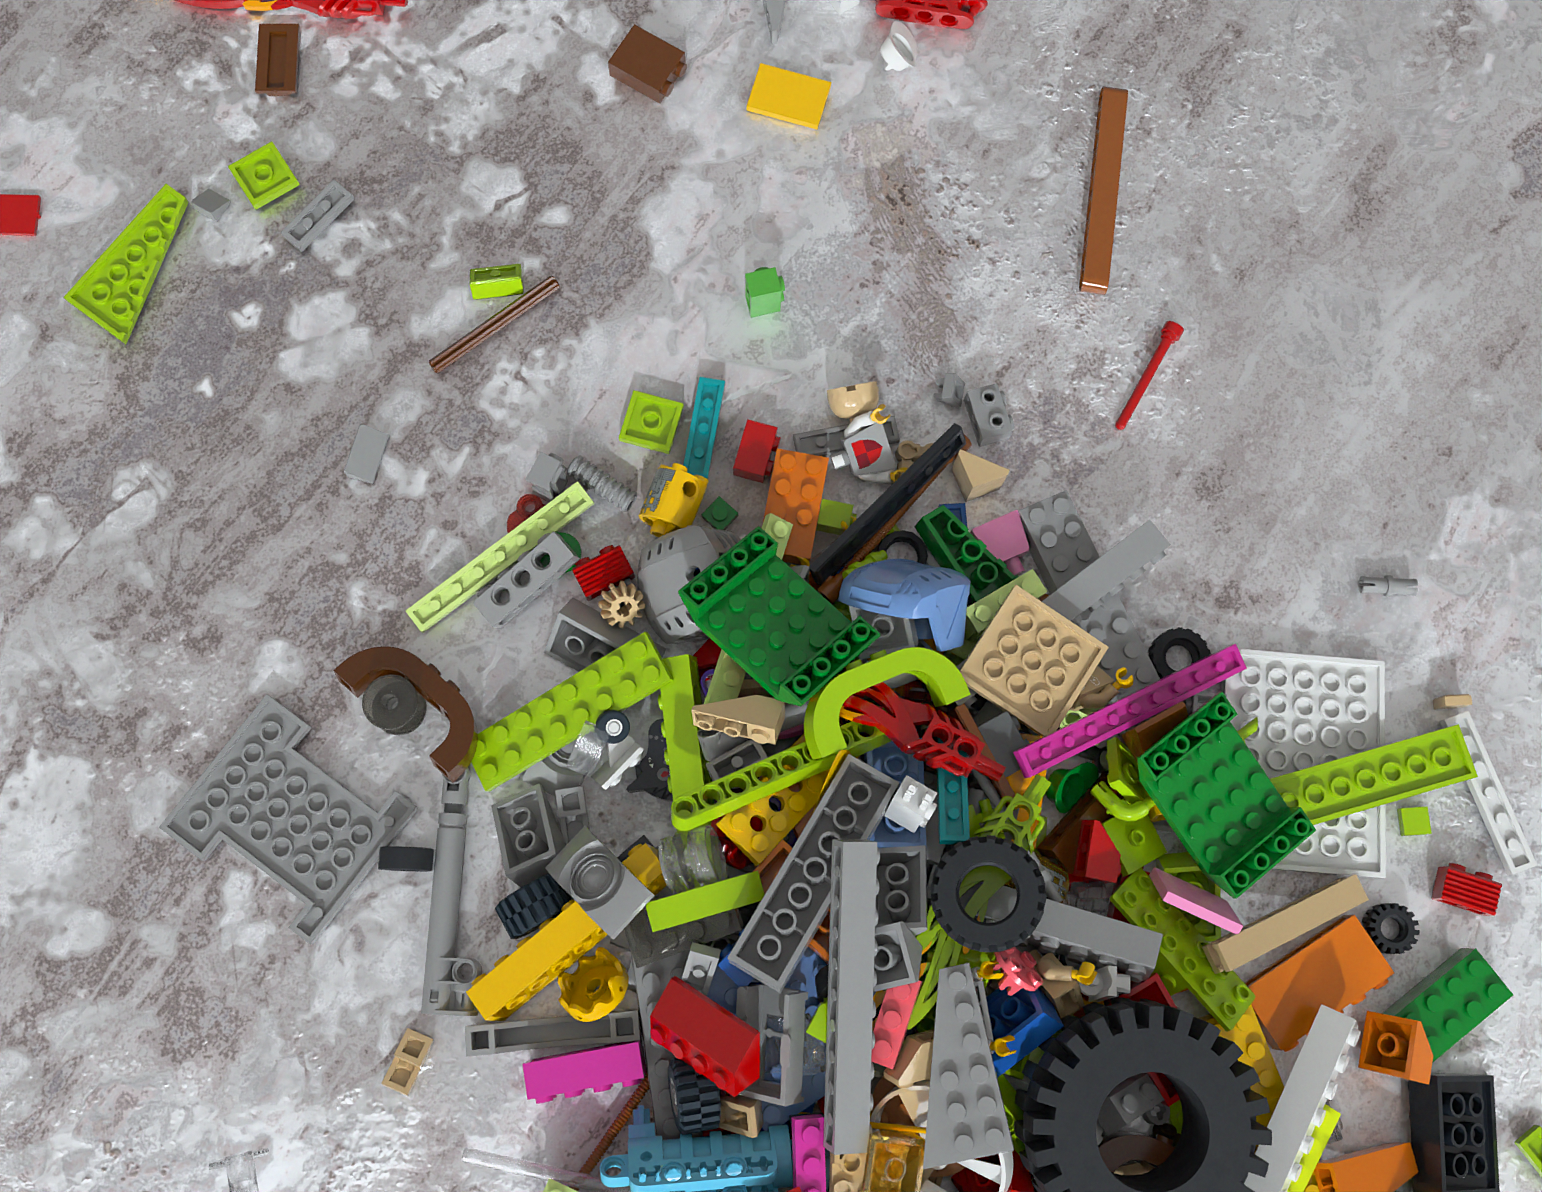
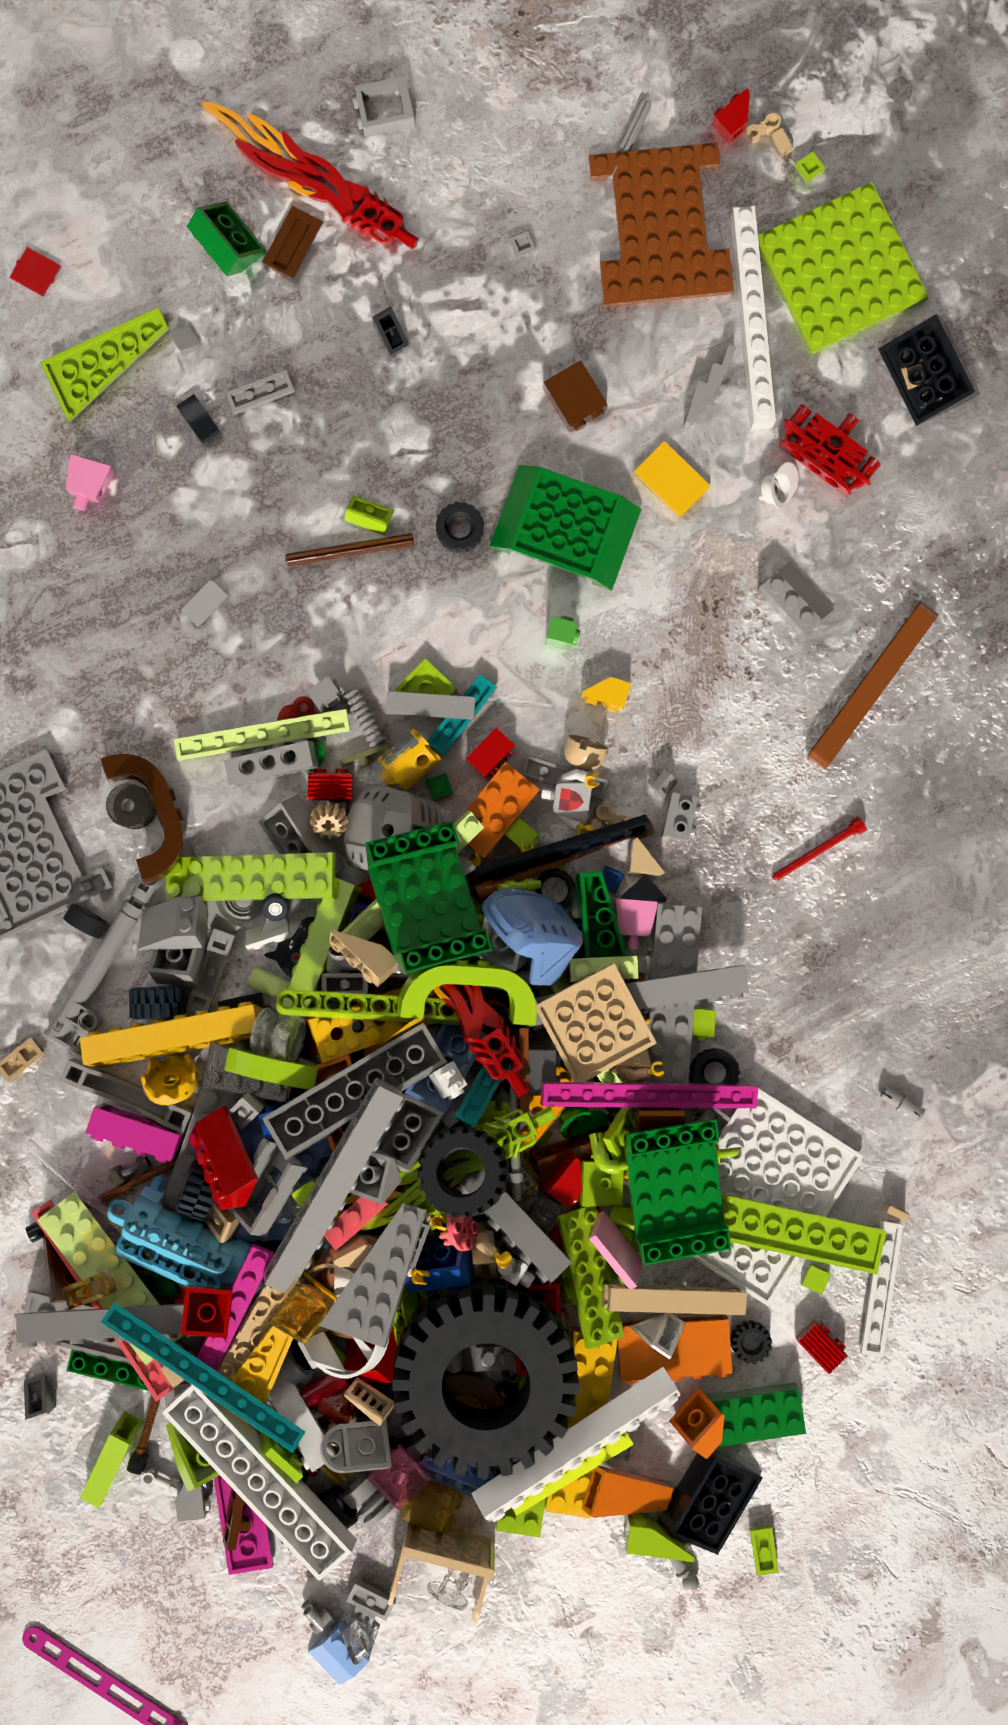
camera: 30 degrees right, 10 degrees up
lime plate [228,141,300,210] -> none
light grey slope [545,826,655,940] -> none
clear slope [566,720,611,778] -> none
none -> bright pink torso [66,455,115,511]
none -> dark grey bar [109,1156,151,1187]
none -> light grey slope [138,896,208,951]
none -> black slope [176,394,220,444]
none -> green slope [186,201,267,276]
none -> yellowish green brick [247,966,291,1002]
none -> olive piece [339,742,389,768]
none -> black slope [372,306,409,355]
none -> light grey tile [386,691,475,720]
none -> black tyre [436,502,484,553]
none -> green slope [489,465,642,591]
none -> yellow slope [581,677,632,713]
none -> black slope [621,875,667,903]
none -> white slope [630,1313,686,1359]
none -> lime brick [692,1008,716,1041]
none -> light grey slope [757,561,834,639]

